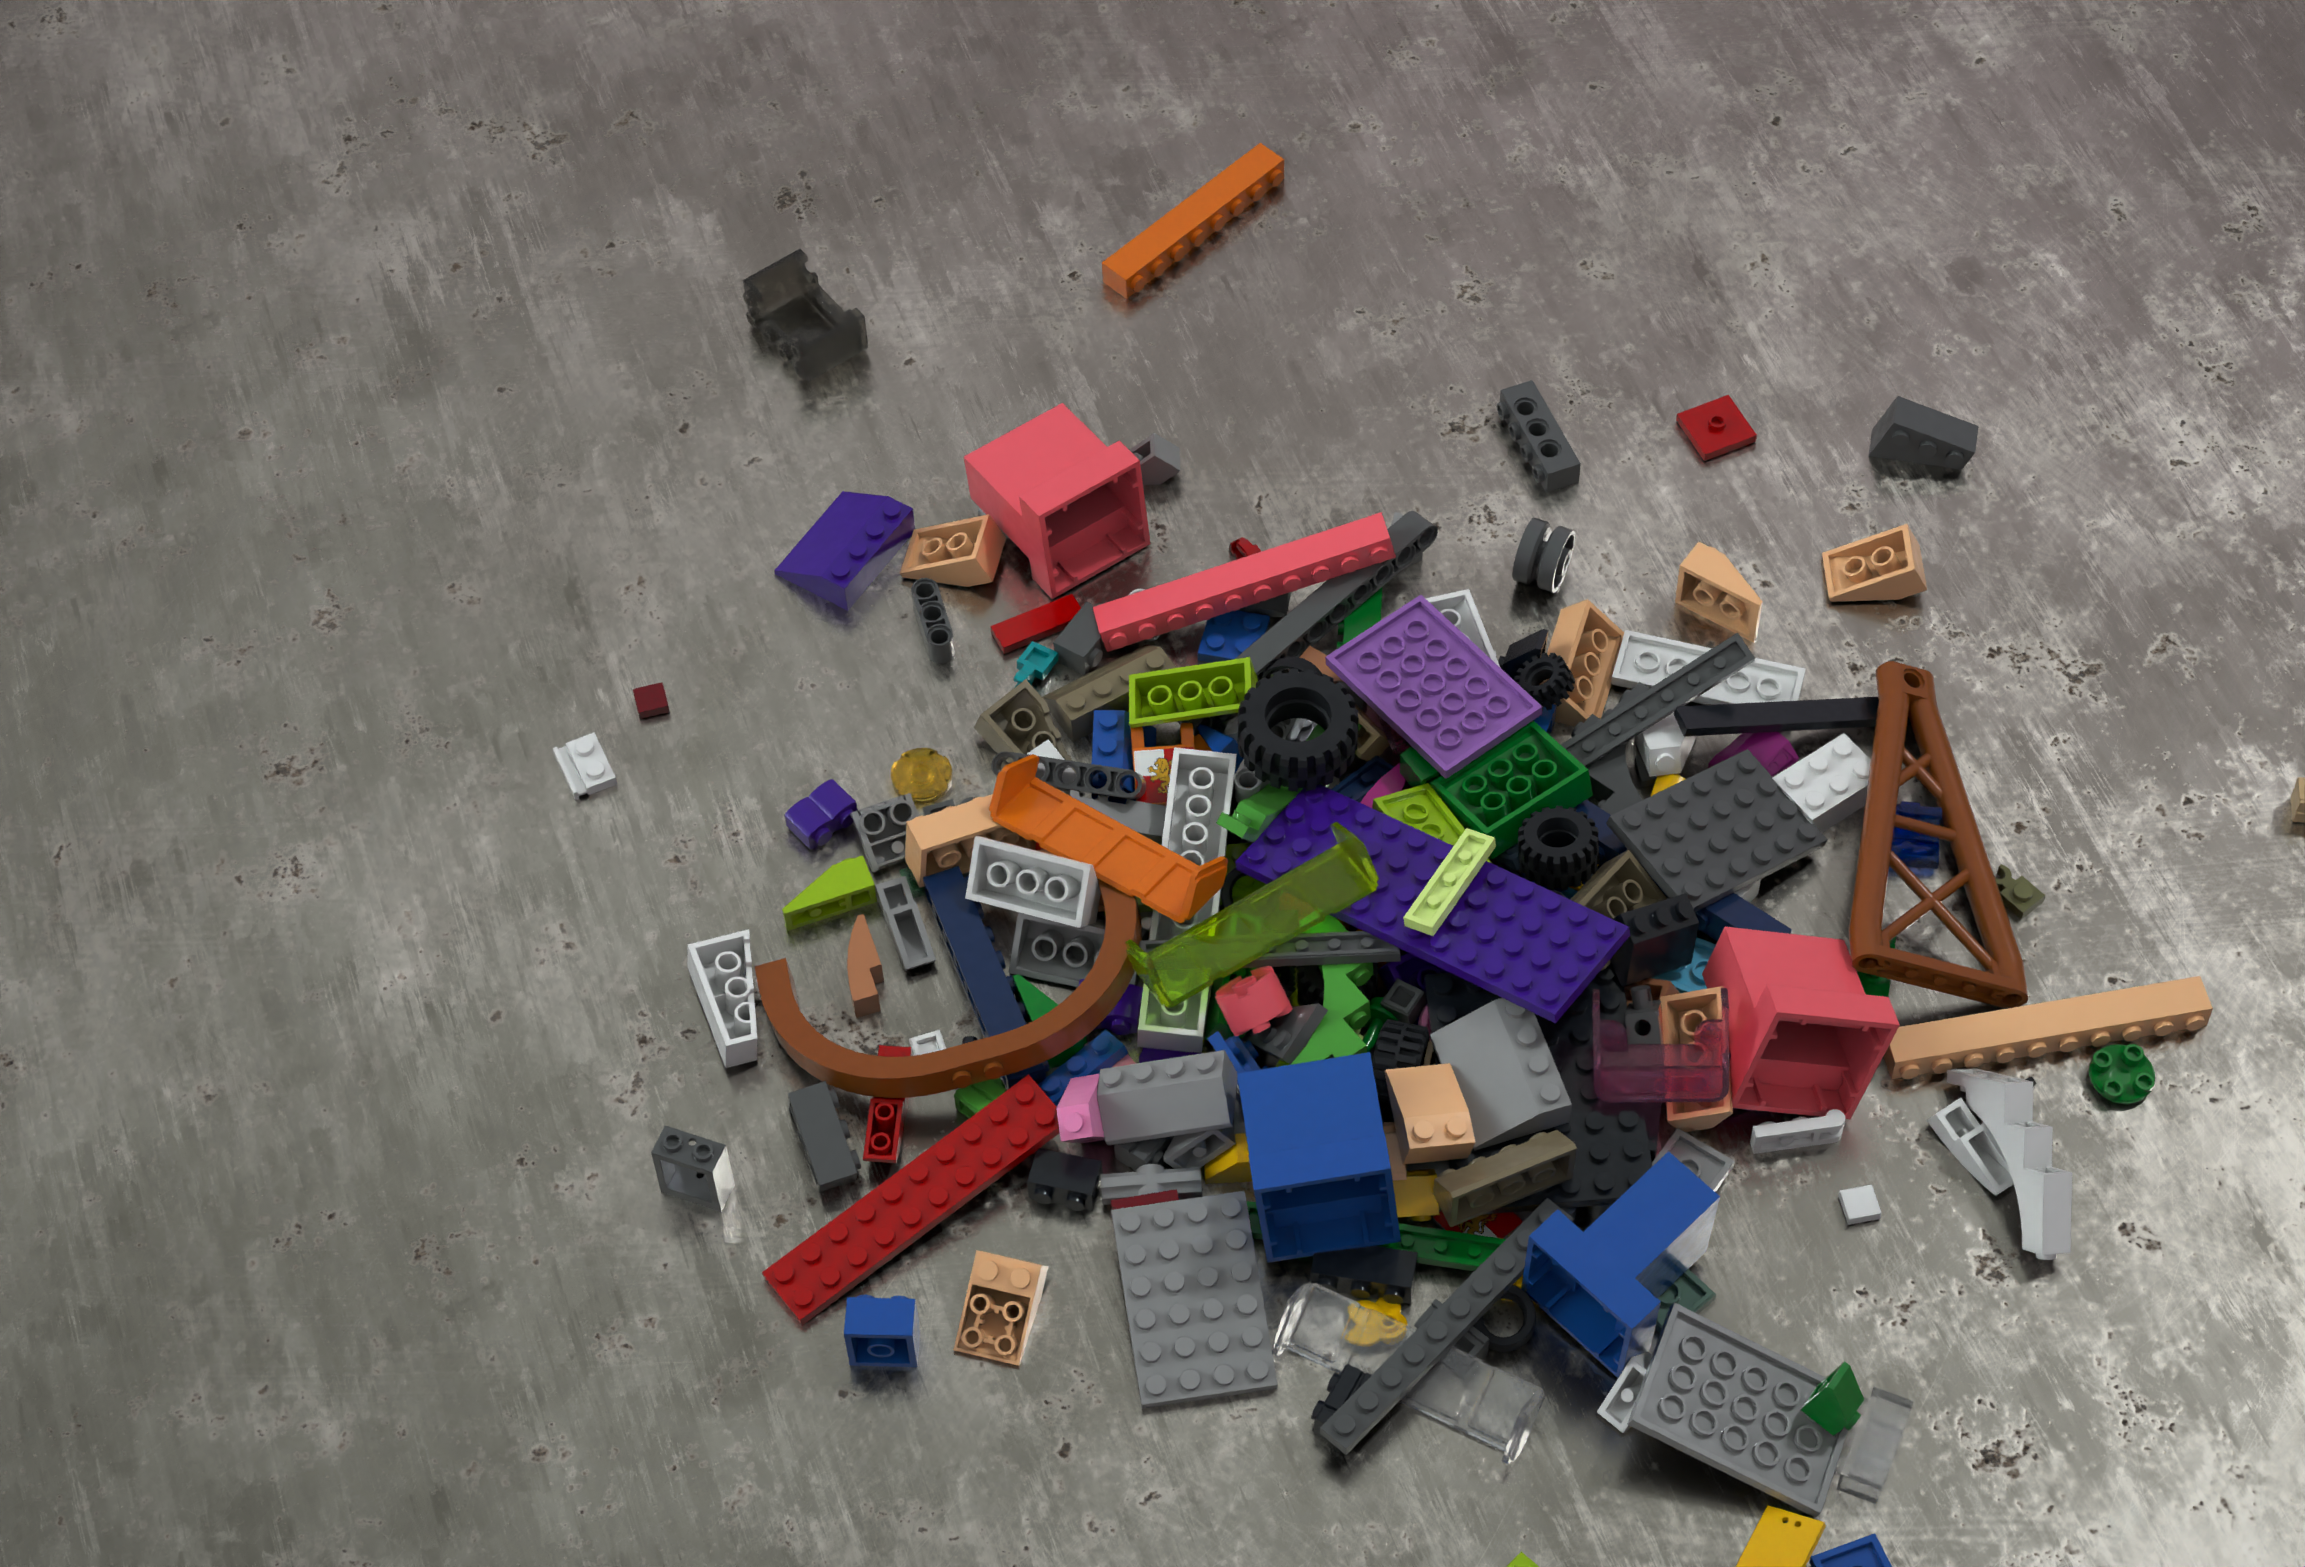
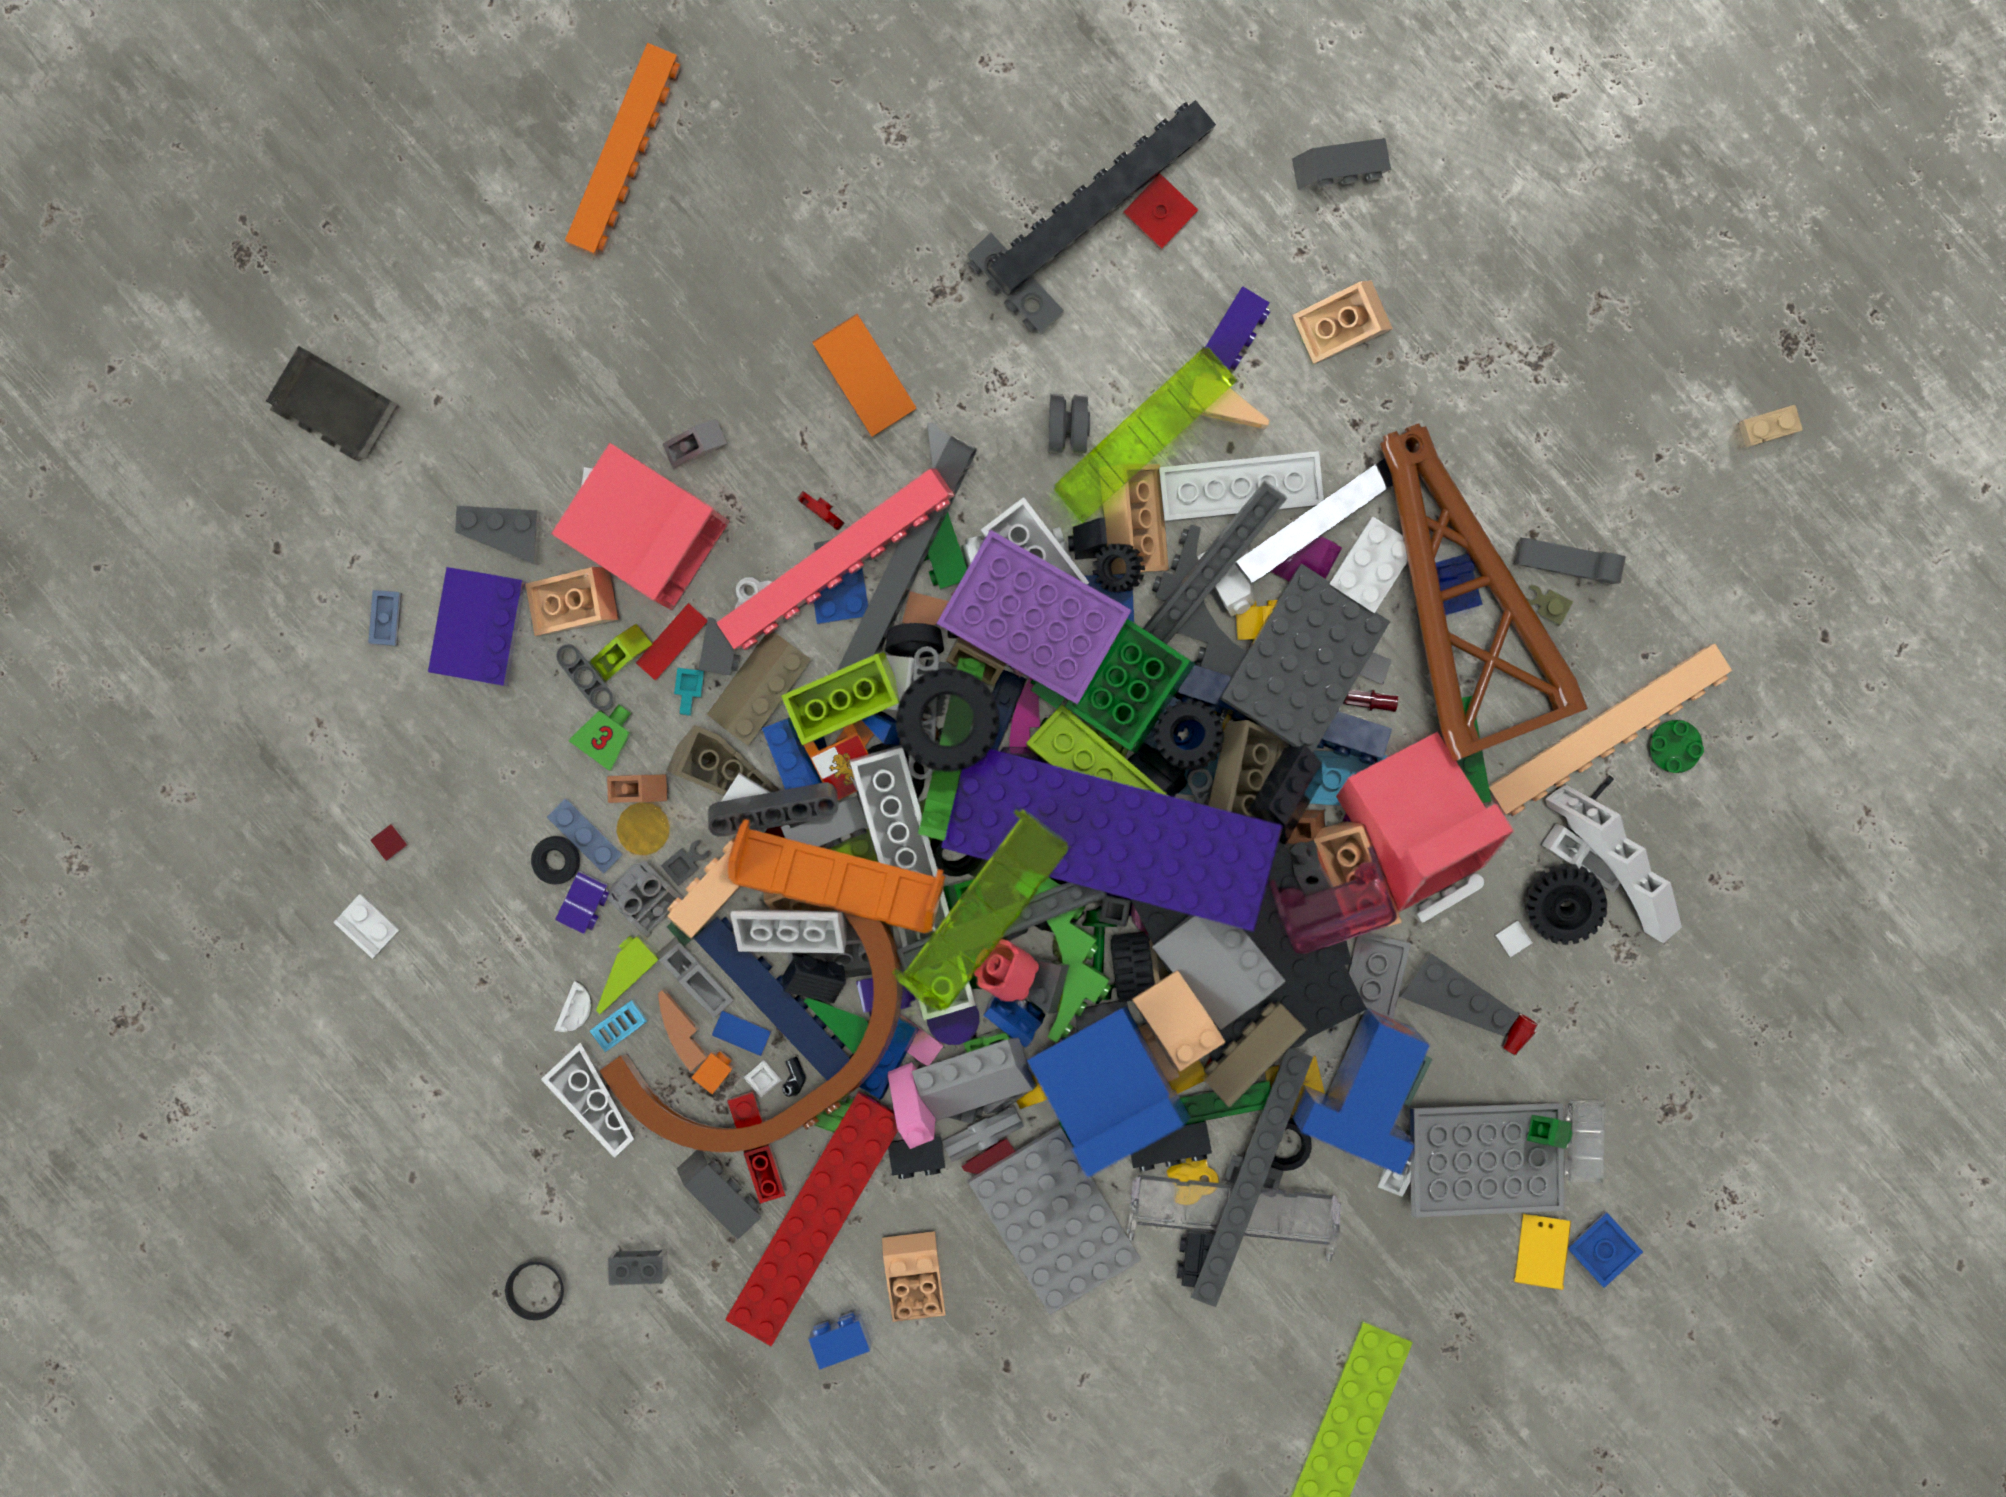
camera: 30 degrees left, 35 degrees up
yellowish green plate [1403,828,1496,936] -> none
none -> sand blue plate [368,590,401,646]
none -> dark grey wedge [455,506,541,565]
none -> black tyre [505,1262,564,1321]
none -> black tyre [531,836,580,885]
none -> sand blue plate [547,798,623,874]
none -> white plate [554,981,592,1032]
none -> bright green torso [569,704,631,771]
none -> lime slope [590,624,652,681]
none -> medium azure slope [590,999,649,1052]
none -> nougat slope [607,774,667,803]
none -> orange brick [692,1051,734,1094]
none -> blue tile [712,1010,771,1056]
none -> black brick [782,954,846,1003]
none -> orange slope [812,314,917,437]
none -> black brick [988,100,1216,295]
none -> clear neon green piece [1054,347,1240,523]
none -> dark purple brick [1199,286,1271,374]
none -> dark red axle [1344,690,1398,712]
none -> light grey slope [1359,652,1392,685]
none -> dark grey wedge [1399,952,1519,1036]
none -> red cone [1503,1014,1538,1055]
none -> dark grey beam [1515,537,1626,584]
none -> black wheel [1526,863,1608,945]

